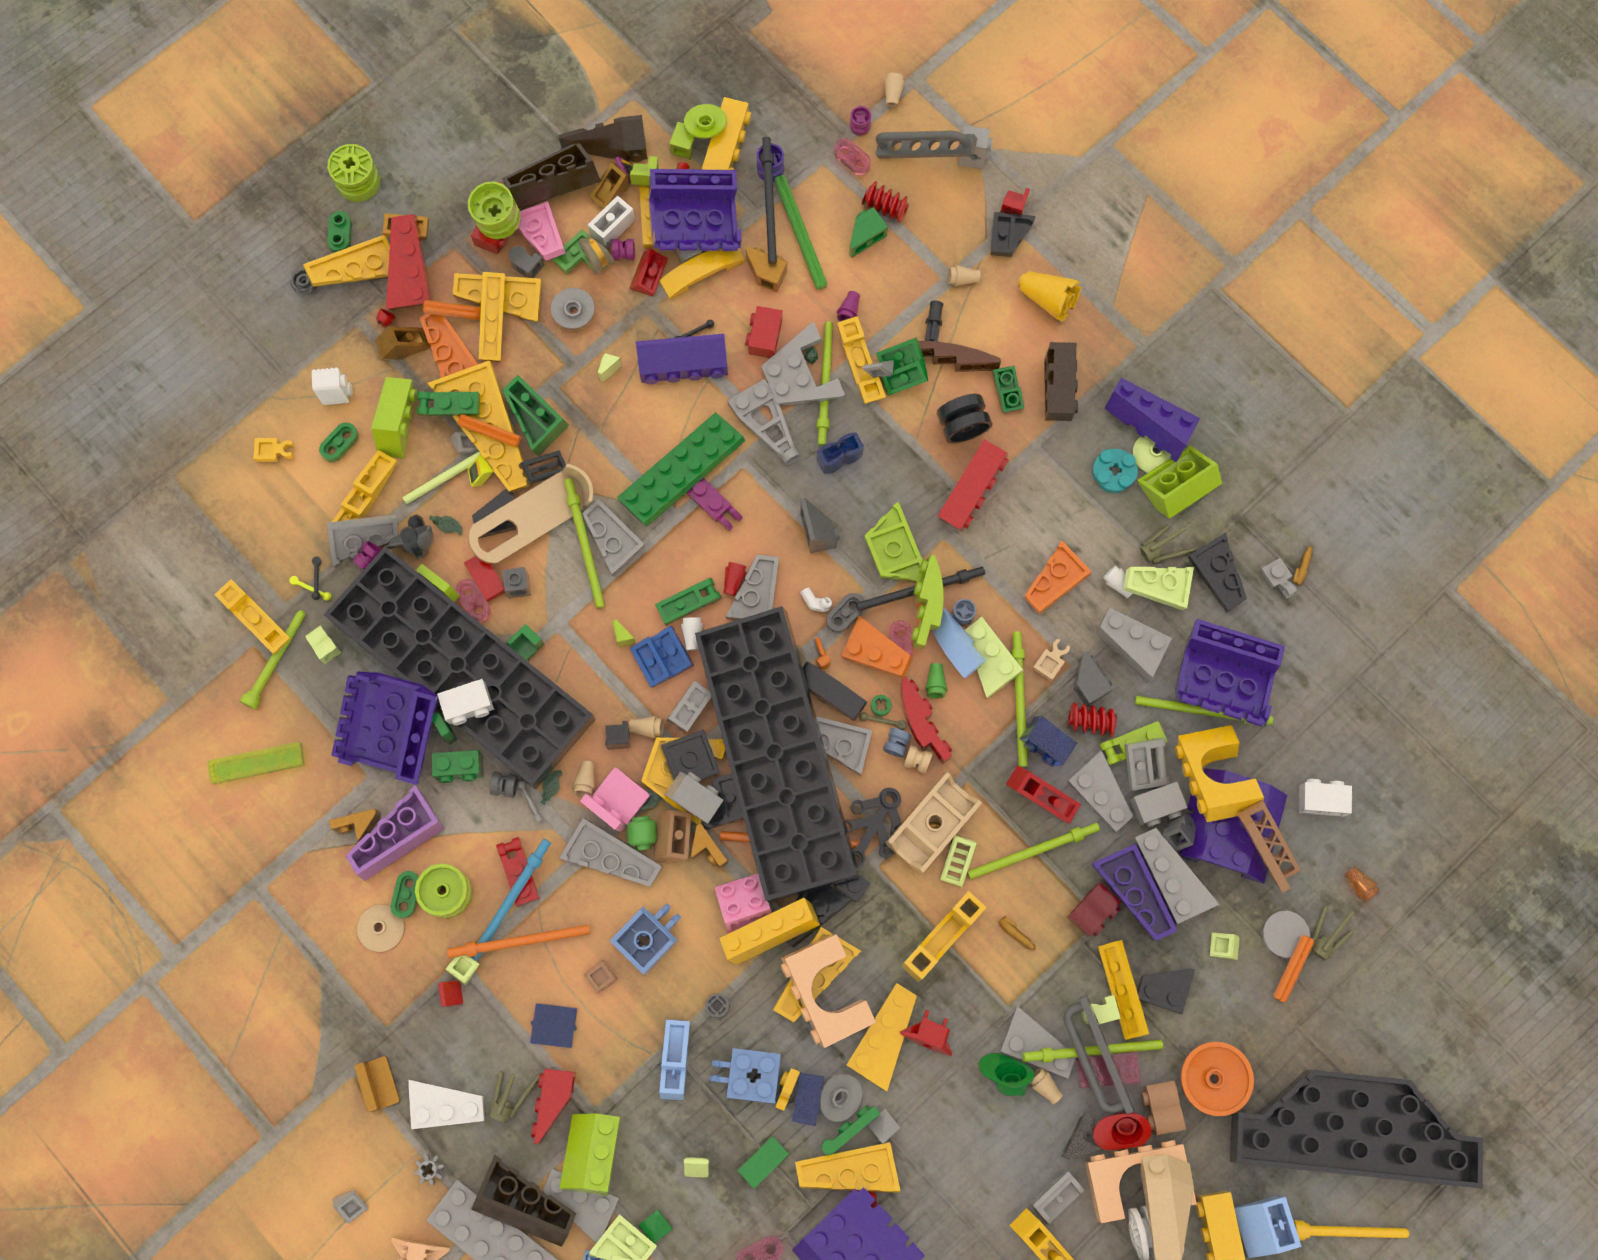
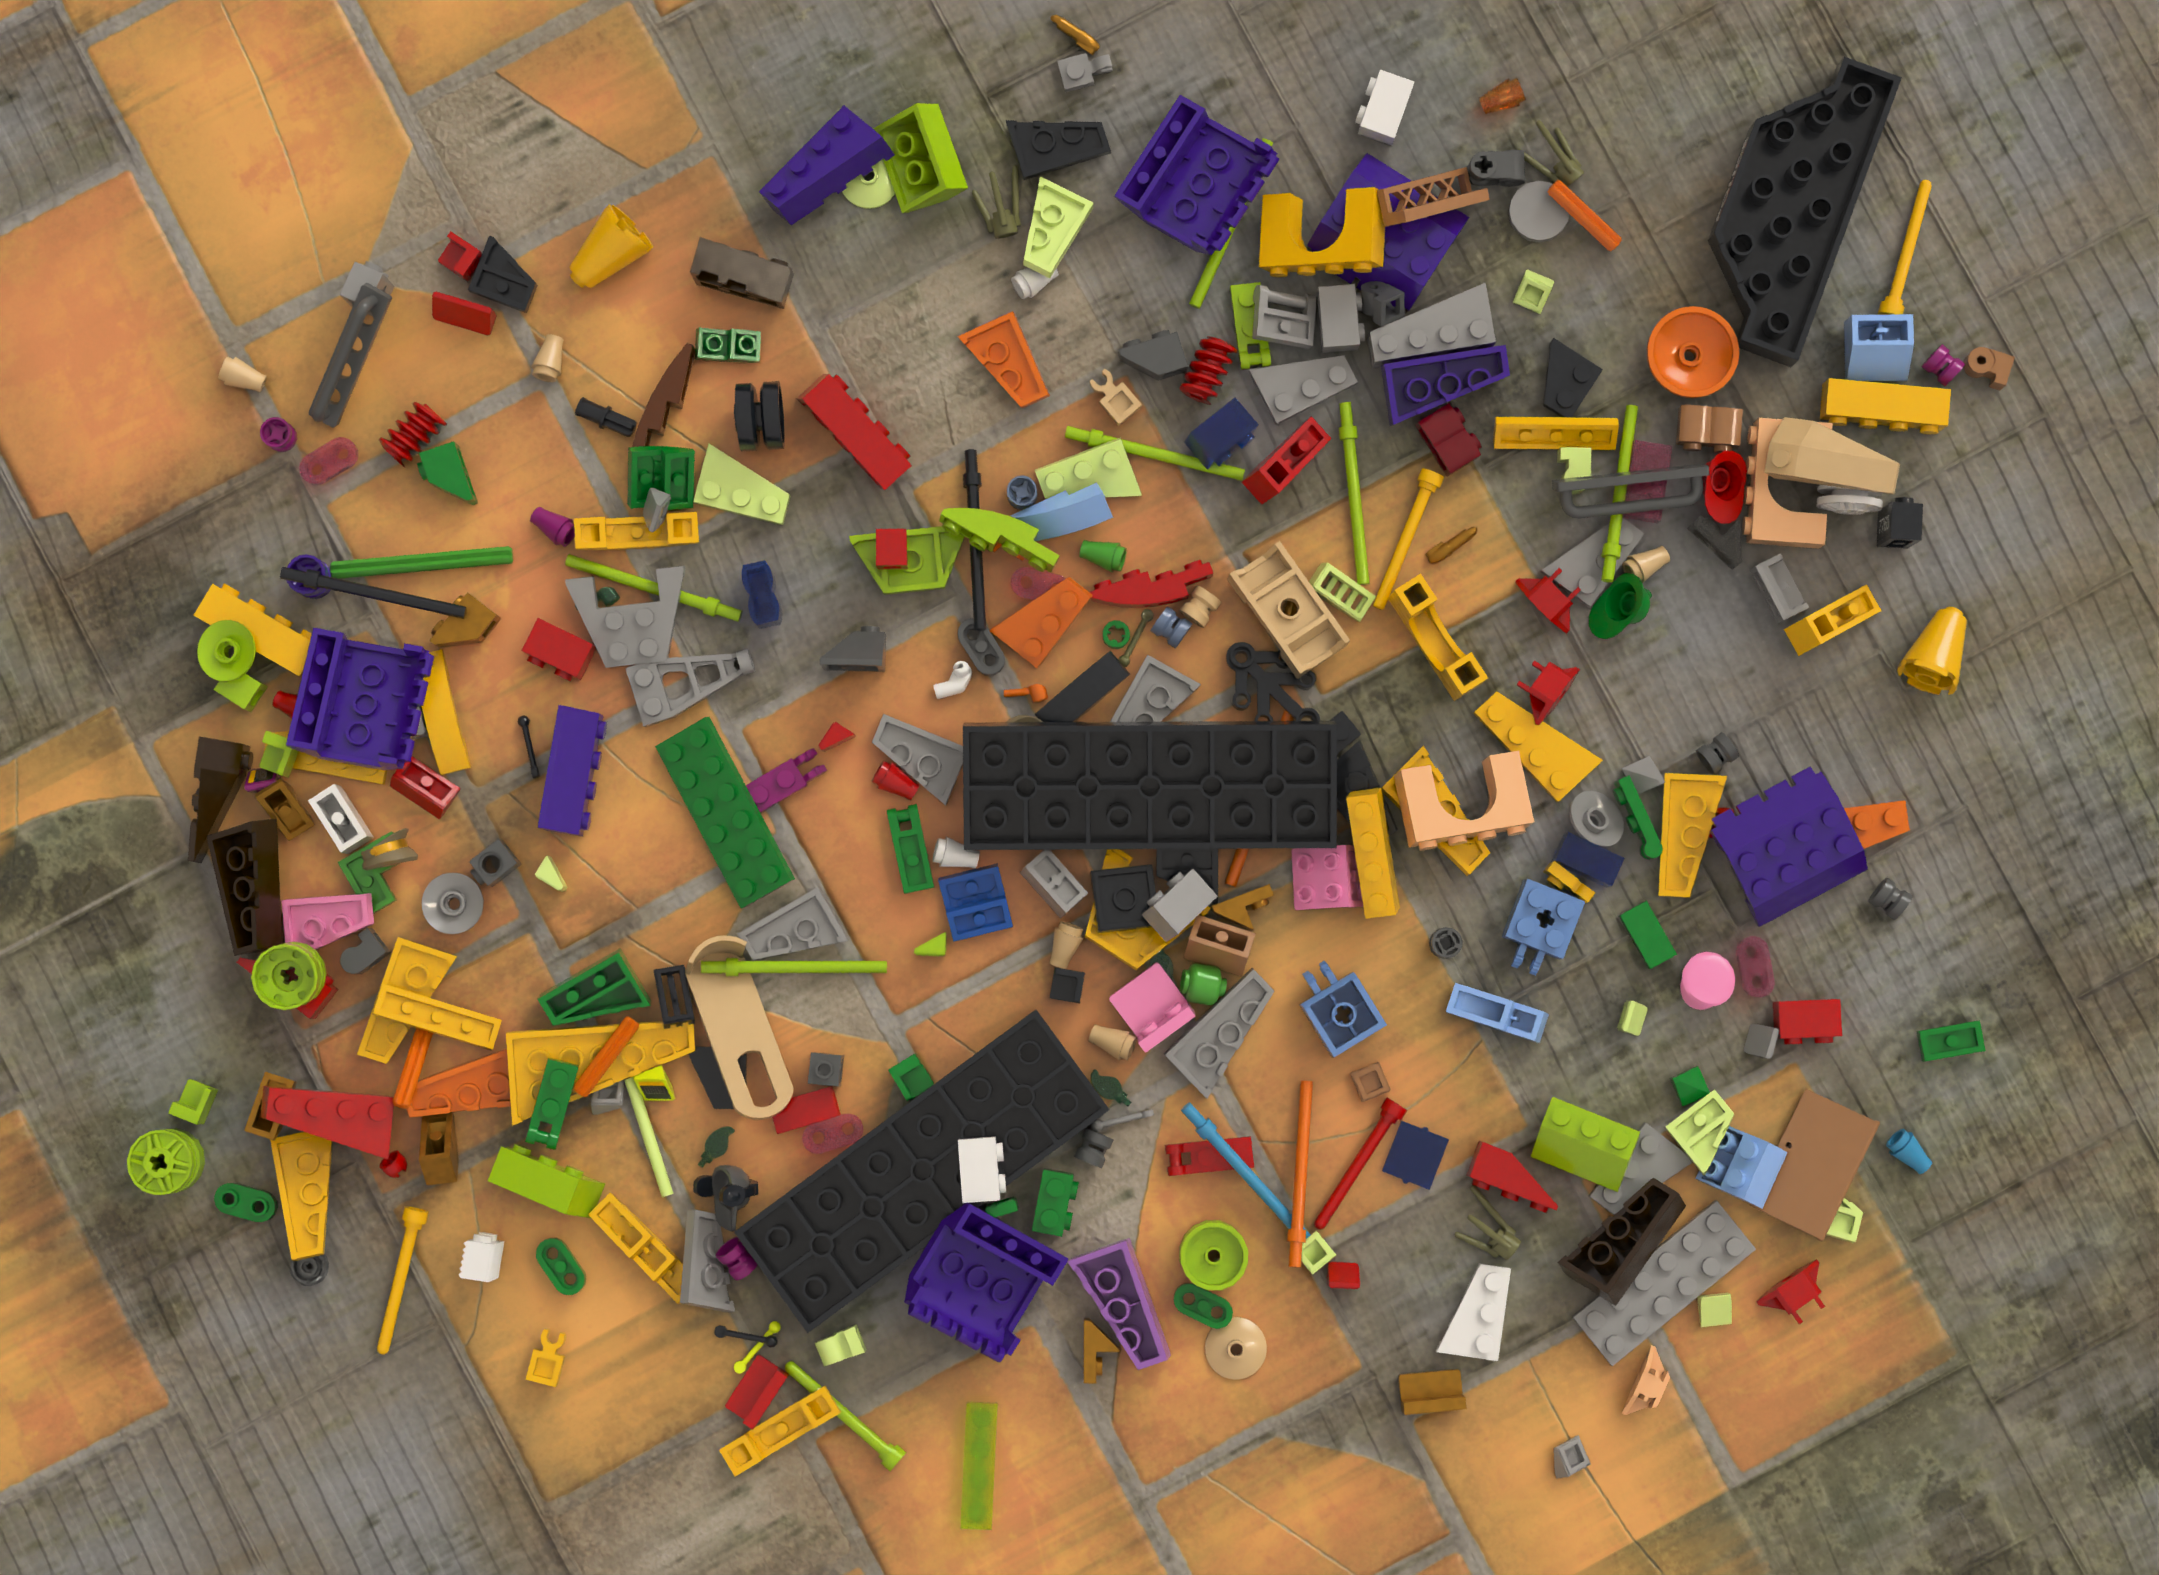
camera: 75 degrees left, 10 degrees up
light grey gear [414,1154,446,1185] -> none
lime tile [416,564,460,602] -> none
magenta wheel [611,239,635,261] -> none
teal plate [1092,449,1138,493] -> none
light grey wedge [1096,608,1172,684] -> none
none -> lime panel [168,1079,218,1125]
none -> yellow piece [377,1206,429,1355]
none -> red slope [432,291,497,336]
none -> dark grey brick [469,839,522,887]
none -> yellowish green wing [693,443,791,525]
none -> red panel [725,1355,789,1430]
none -> red slope [818,722,856,752]
none -> red panel [876,529,908,569]
none -> red piece [1314,1097,1408,1230]
none -> yellow piece [1373,468,1444,610]
none -> dark grey piece [1467,150,1526,187]
none -> red piece [1515,568,1581,634]
none -> bright pink piece [1680,952,1735,1010]
none -> dark grey wheel [1696,732,1739,775]

